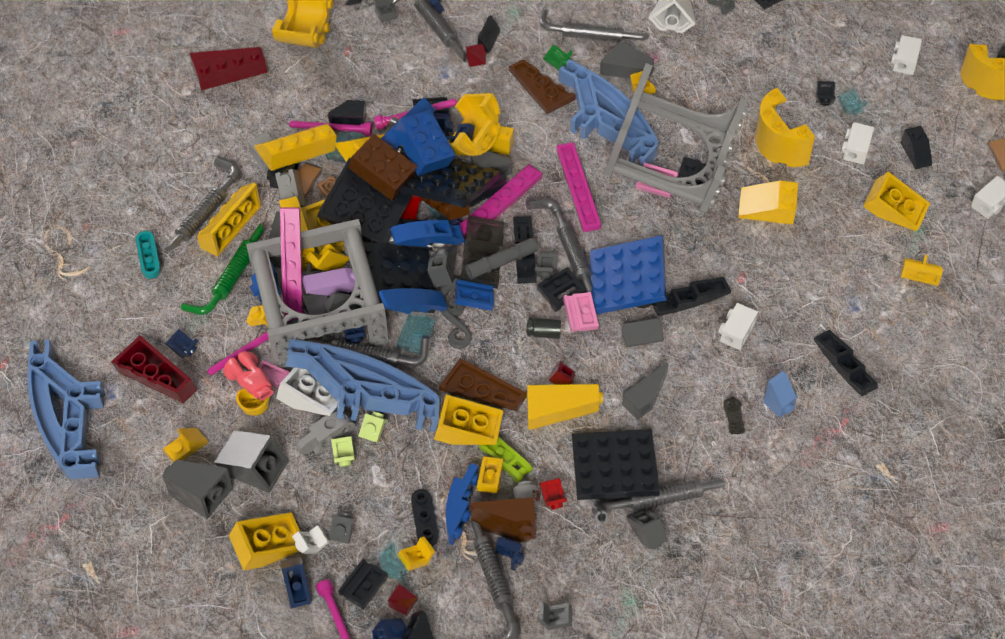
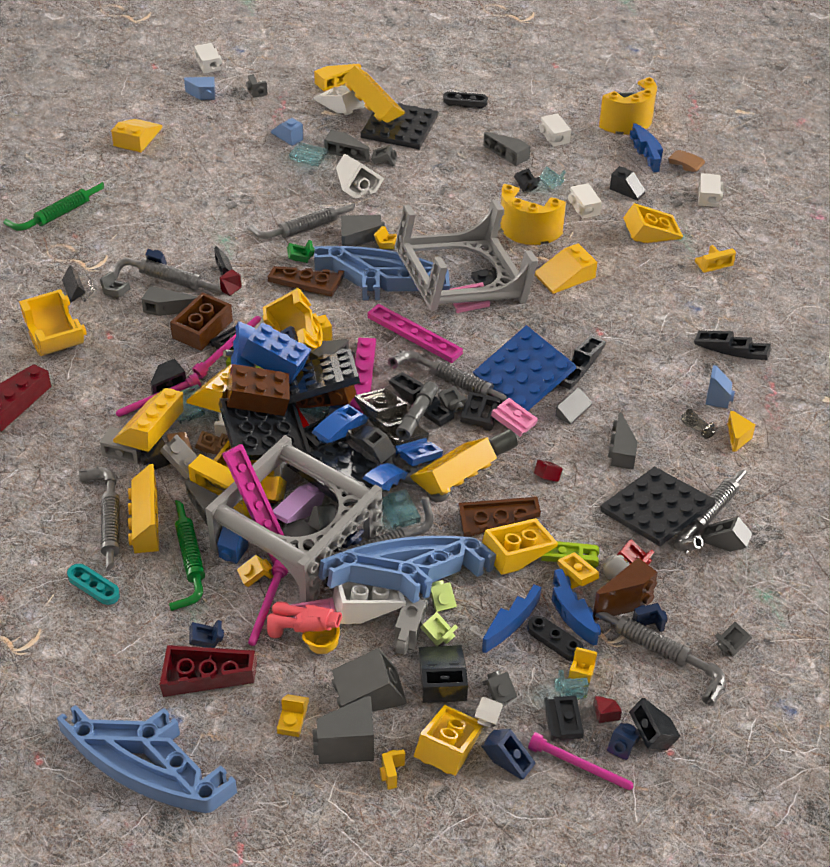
camera: 40 degrees left, 10 degrees down
yellow slope [527,384,603,430] -> none
white brick [718,303,758,351] -> none
none -> dark grey slope [141,286,198,316]
none -> reddish brown brick [170,292,233,351]
none -> yellow bracket [379,749,405,790]
none -> yellow slope [410,437,497,496]
none -> black slope [418,645,468,703]
none -> blue slope [482,584,541,653]
none -> dark grey slope [483,132,531,166]
none -> blue slope [630,124,663,172]
none -> yellow slope [727,411,756,452]

